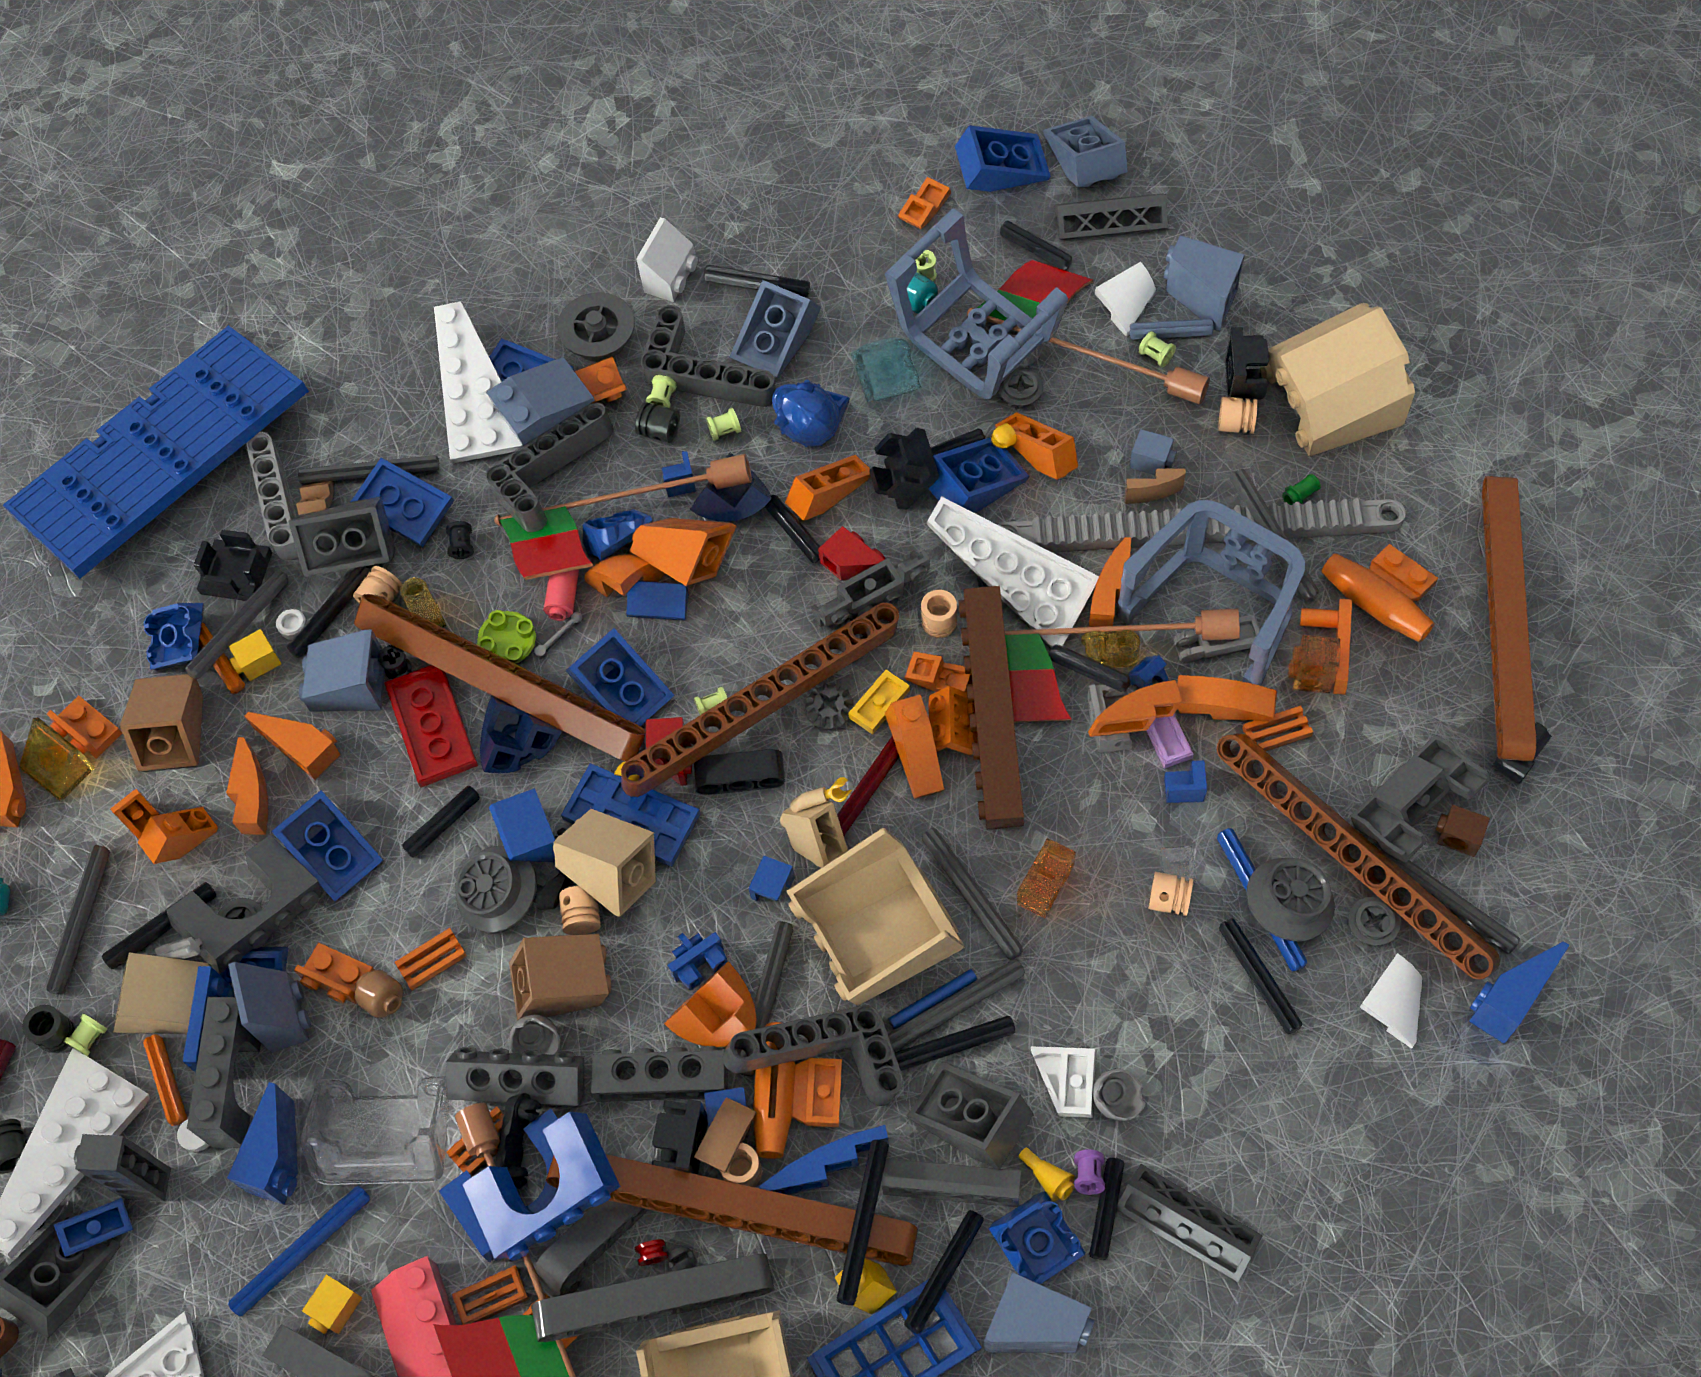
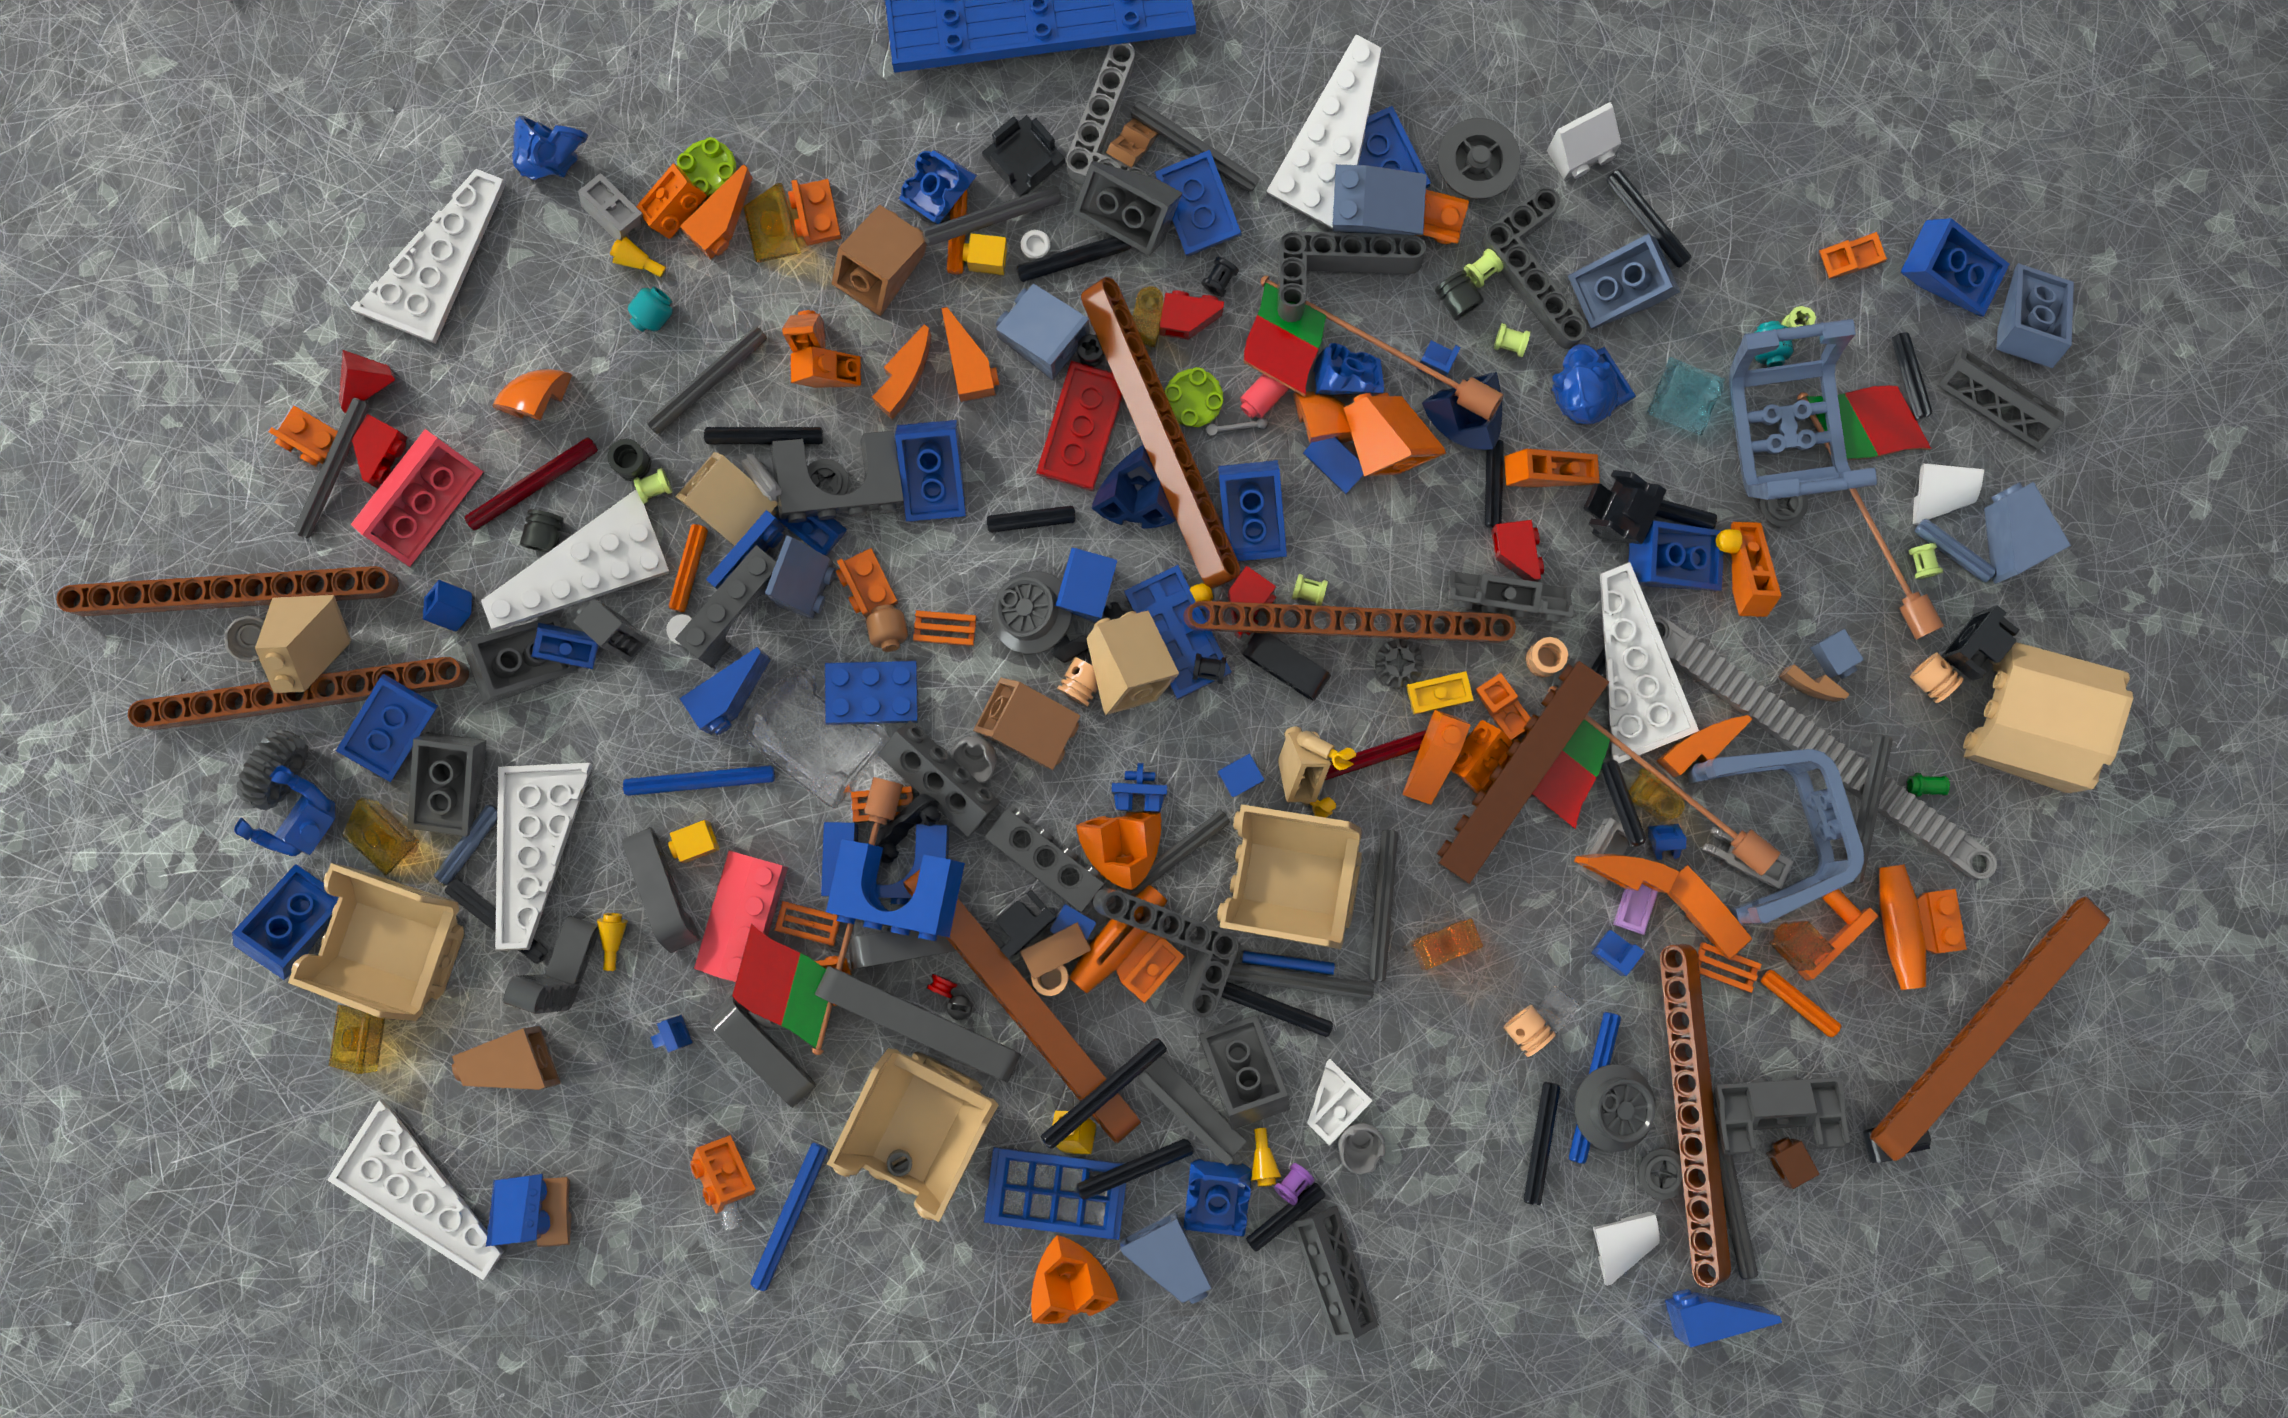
camera: 30 degrees right, 20 degrees up
light nougat piece [353,566,403,604] -> none
blue slope [759,1125,889,1195] -> none
none -> blue plate [825,661,918,725]
none -> red slope [1159,290,1224,340]
none -> black bush [1192,653,1227,684]
none -> orange axle [1761,970,1842,1037]

